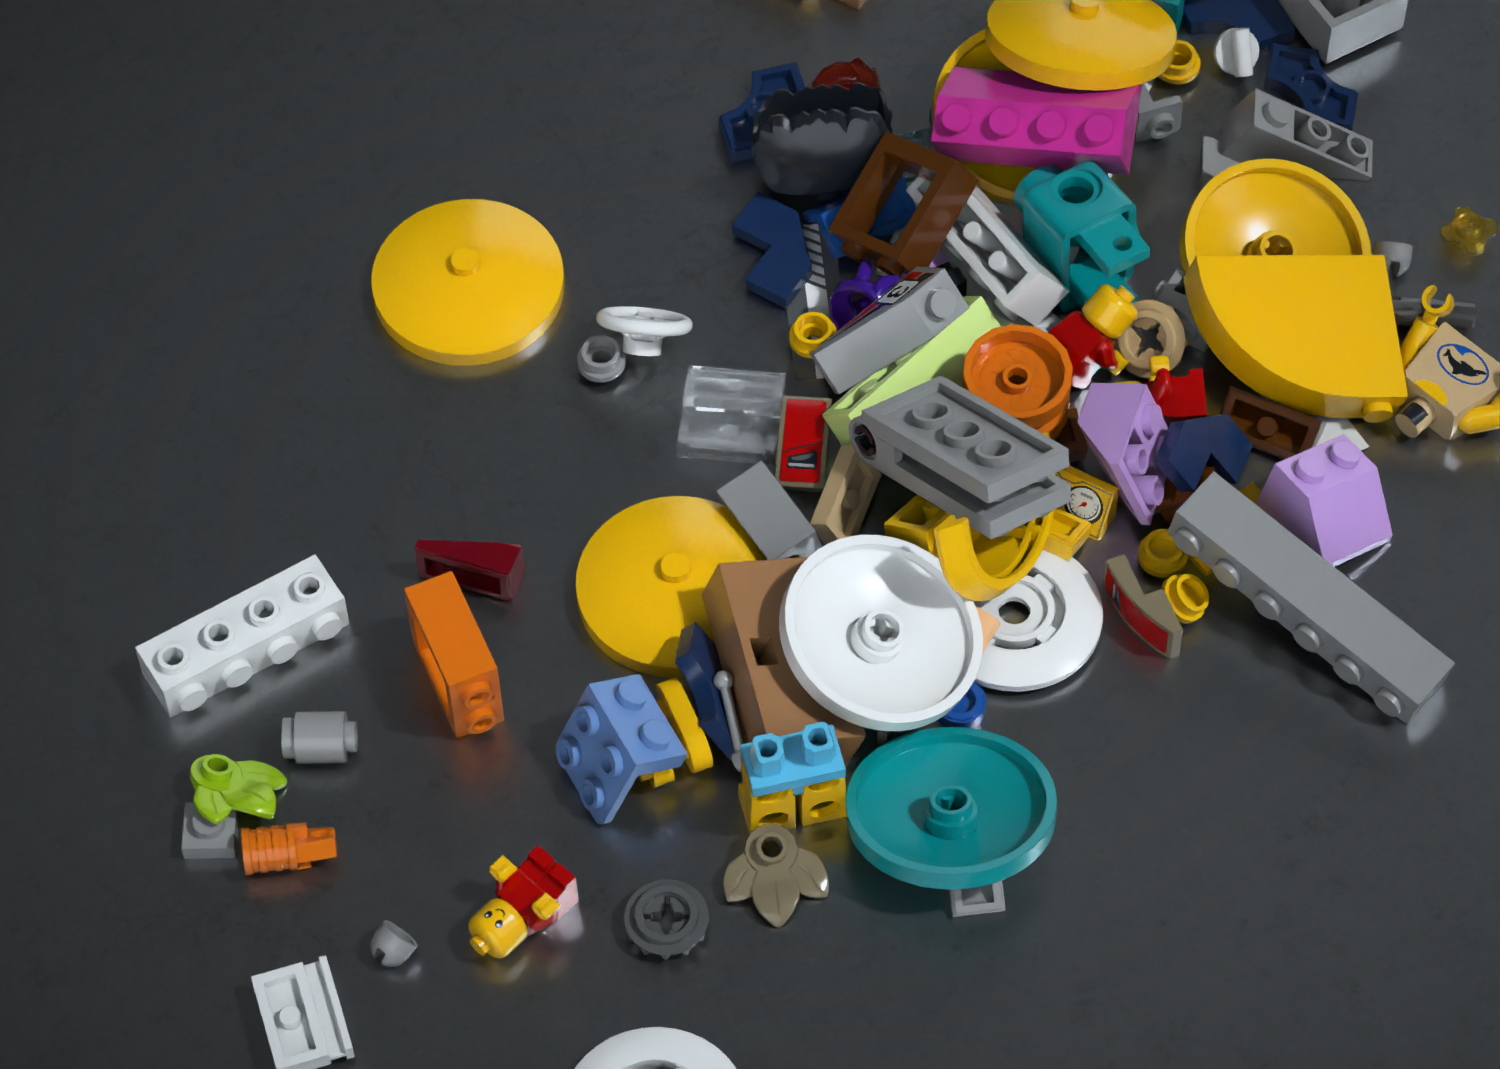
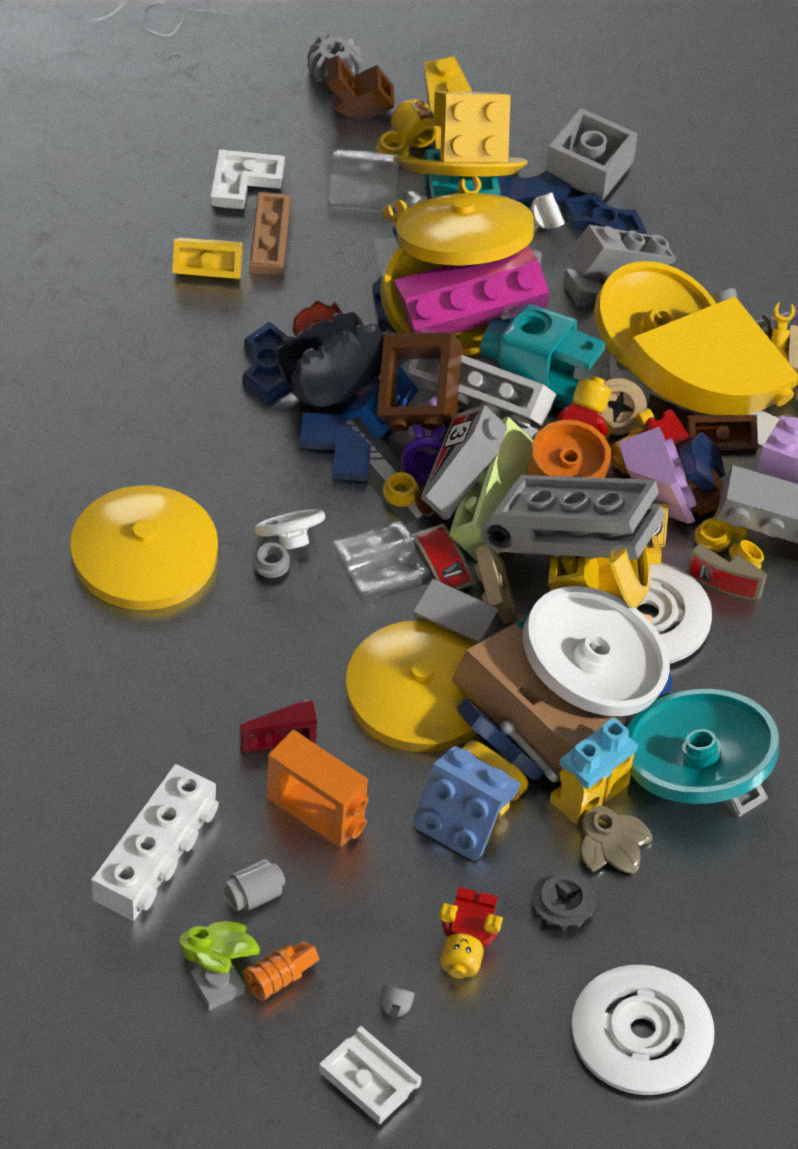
camera: 35 degrees left, 5 degrees down
clear yellow plate [1441,207,1498,256] -> none

